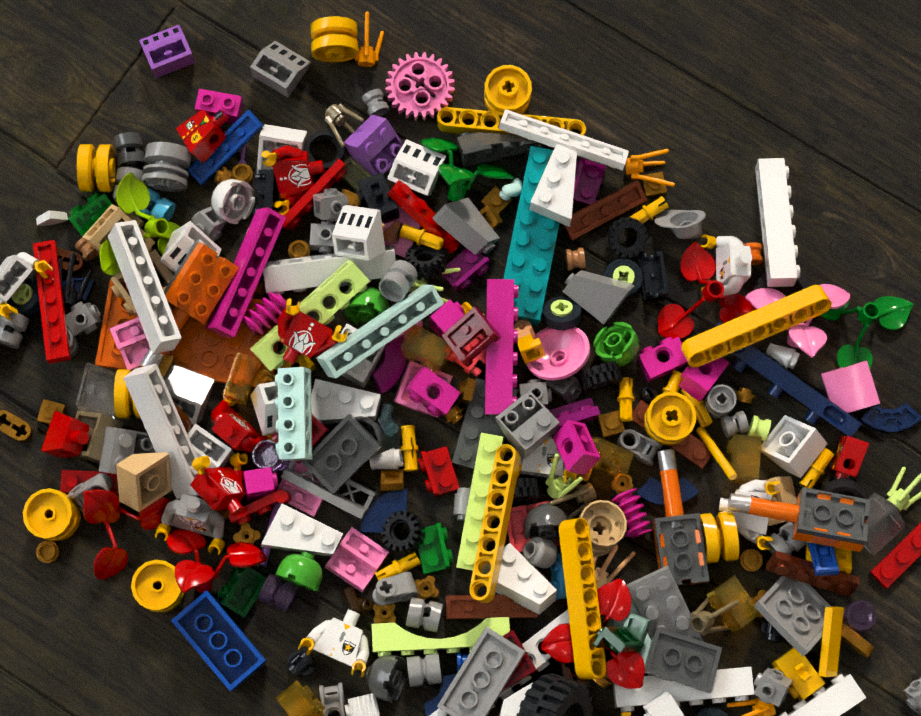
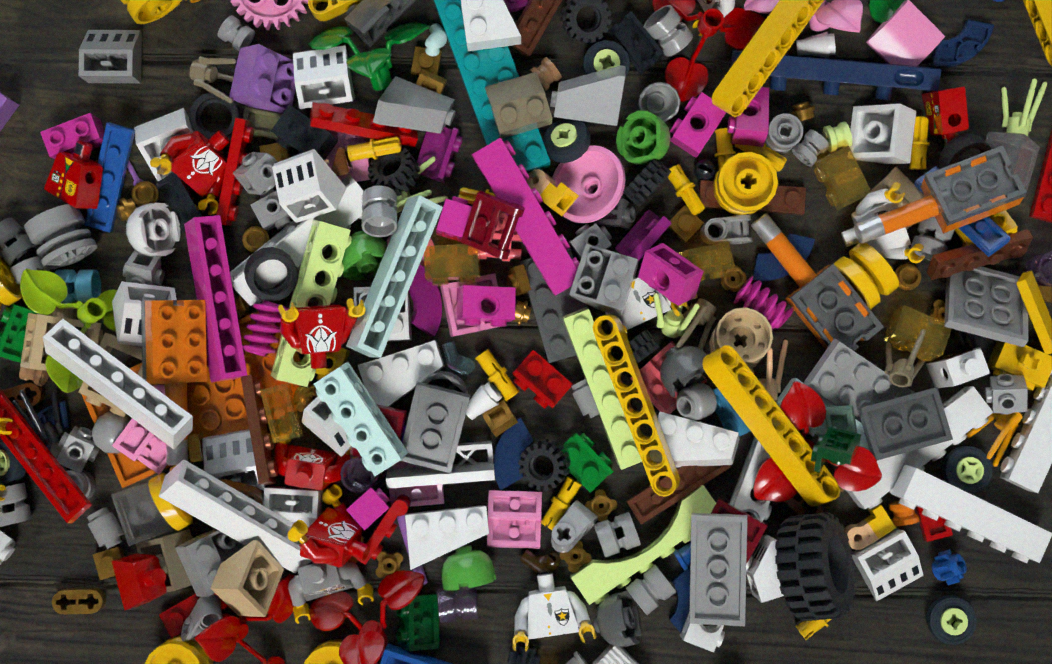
camera: 30 degrees left, 10 degrees up
yellow bar [696,426,737,480] -> none
none -> light grey brick [87,507,124,549]
none -> light grey hair [92,411,132,454]
none -> copper plate [241,375,278,485]
none -> black tyre [244,247,298,302]
none -> dark tan slope [485,72,552,139]
none -> light grey hair [638,82,680,122]
none -> light grey wheel [644,5,693,56]
none -> white torso [926,347,990,388]

